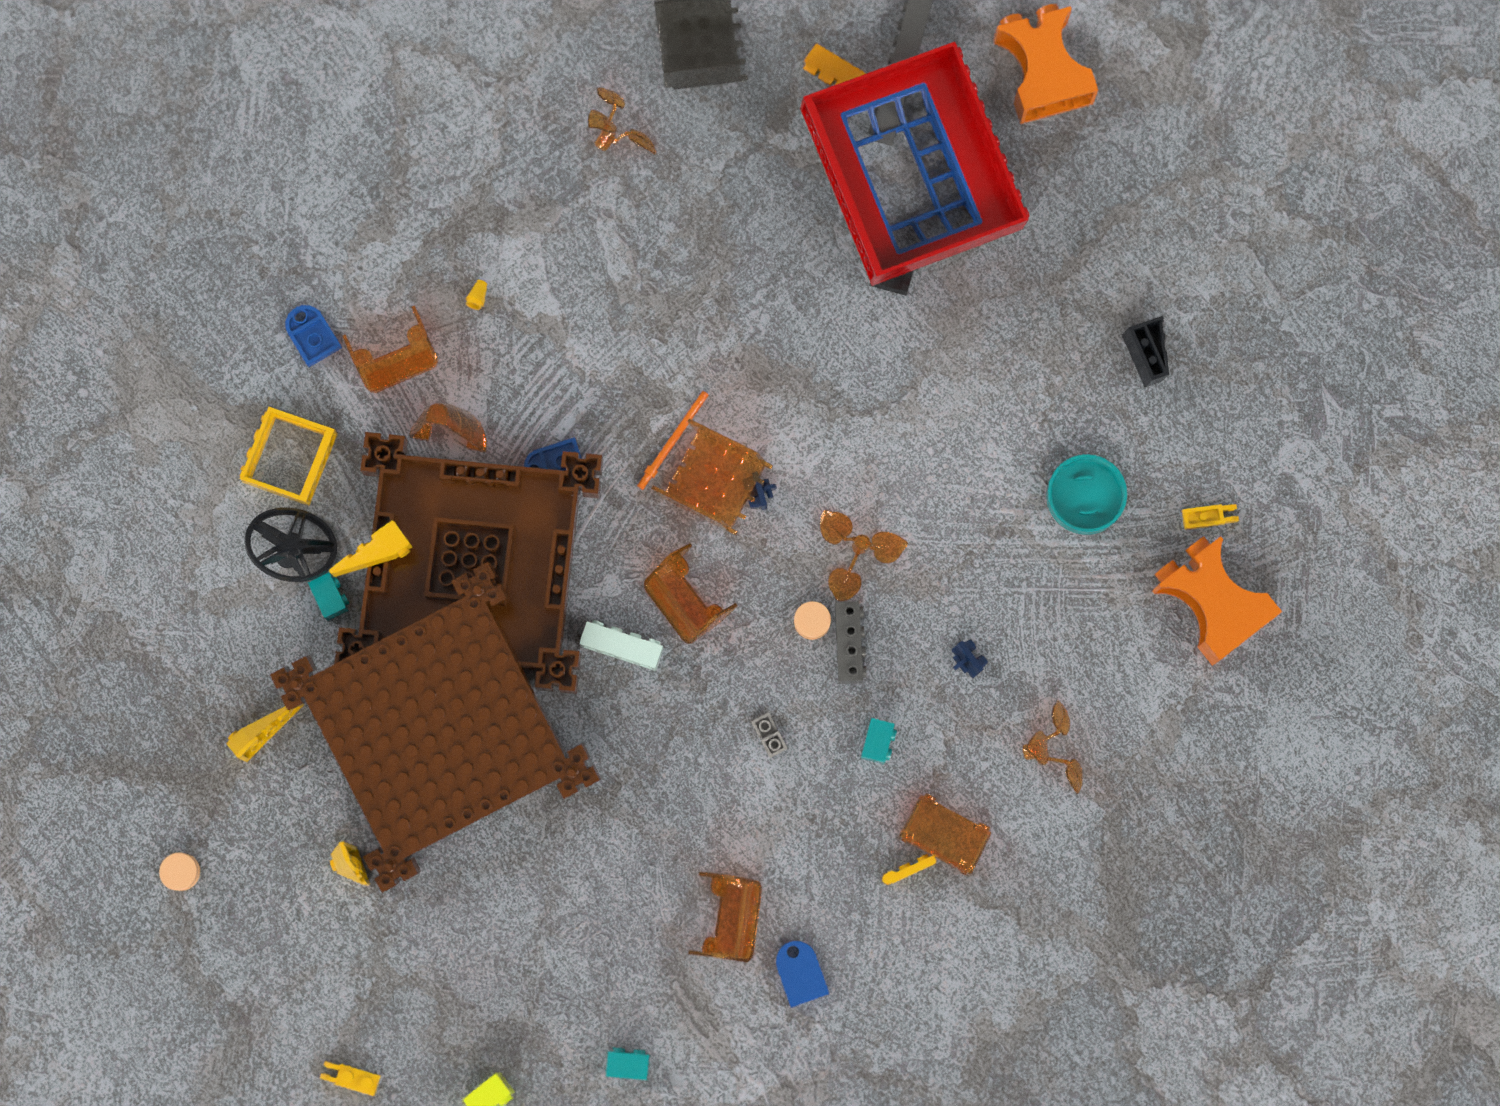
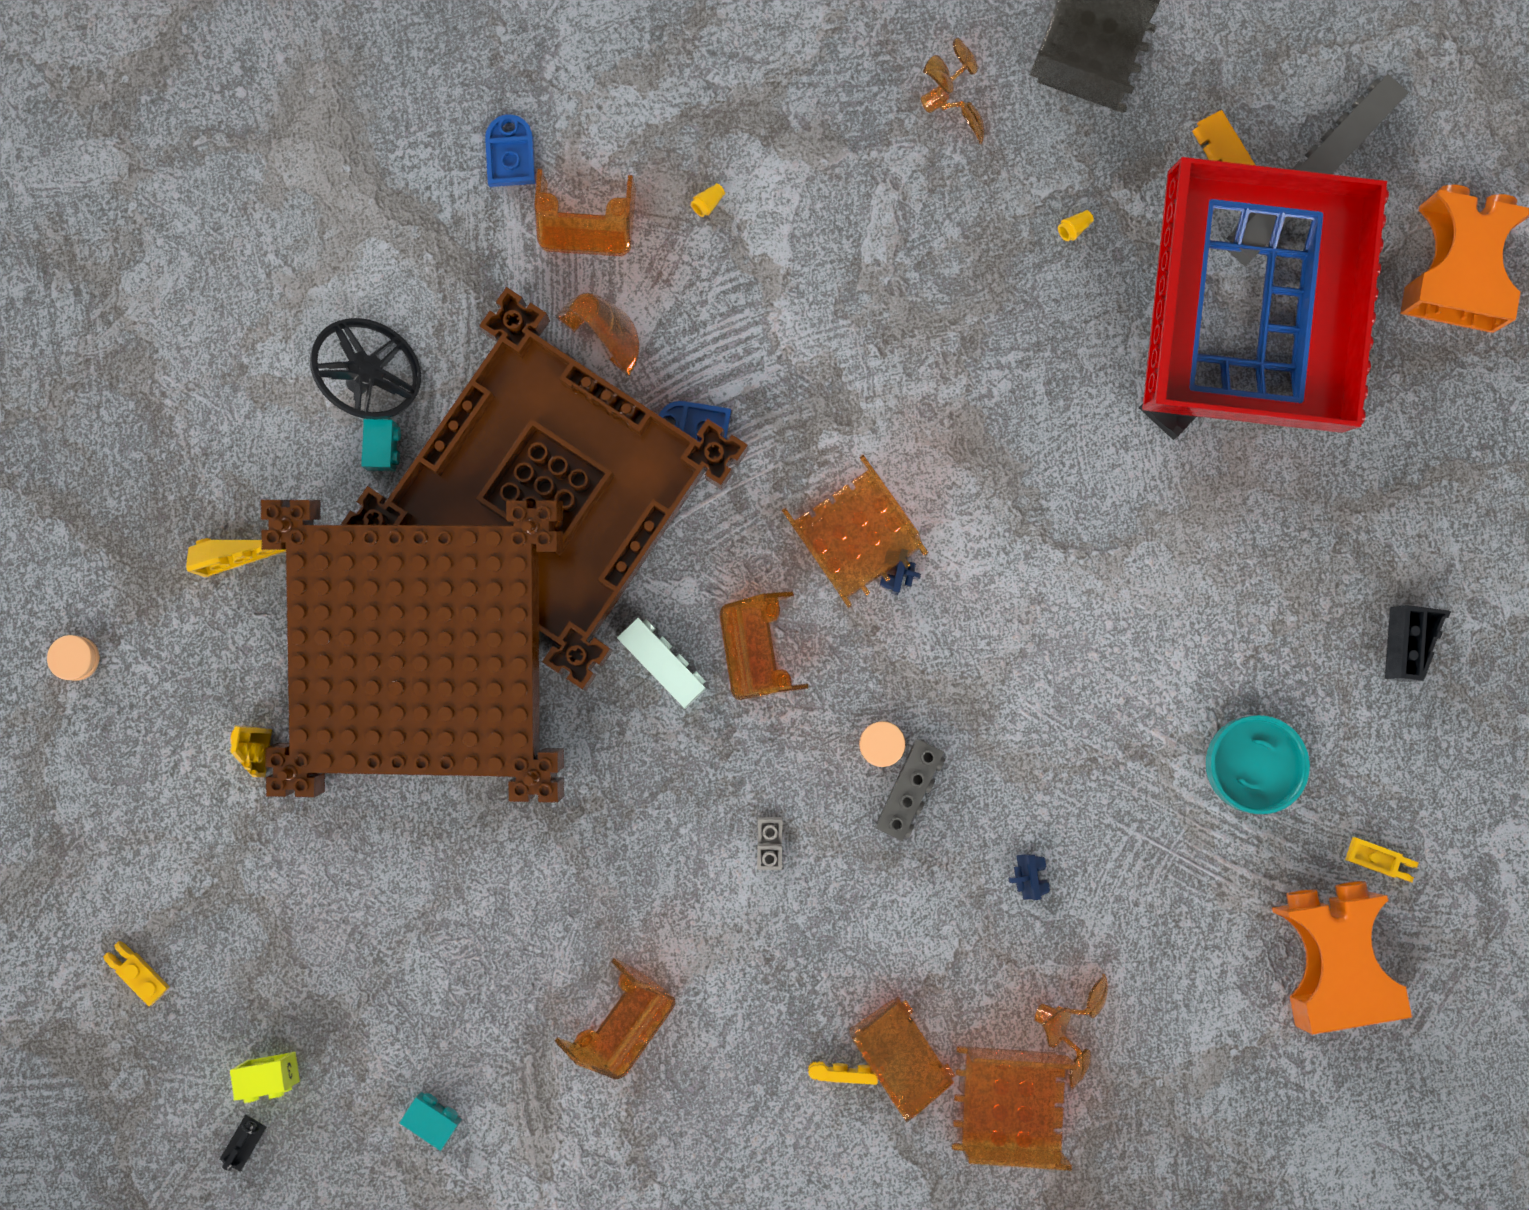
camera: 30 degrees right, 5 degrees up
yellow window [240,407,338,506] -> none
yellow wedge [329,520,412,577] -> none
orange bar [637,391,709,490] -> none
blue tile [776,941,830,1008] -> none
clear orange plant [820,510,908,601] -> none
teal brick [861,718,897,765] -> none
none -> clear orange windscreen [952,1046,1077,1171]
none -> yellow cone [1058,210,1094,241]

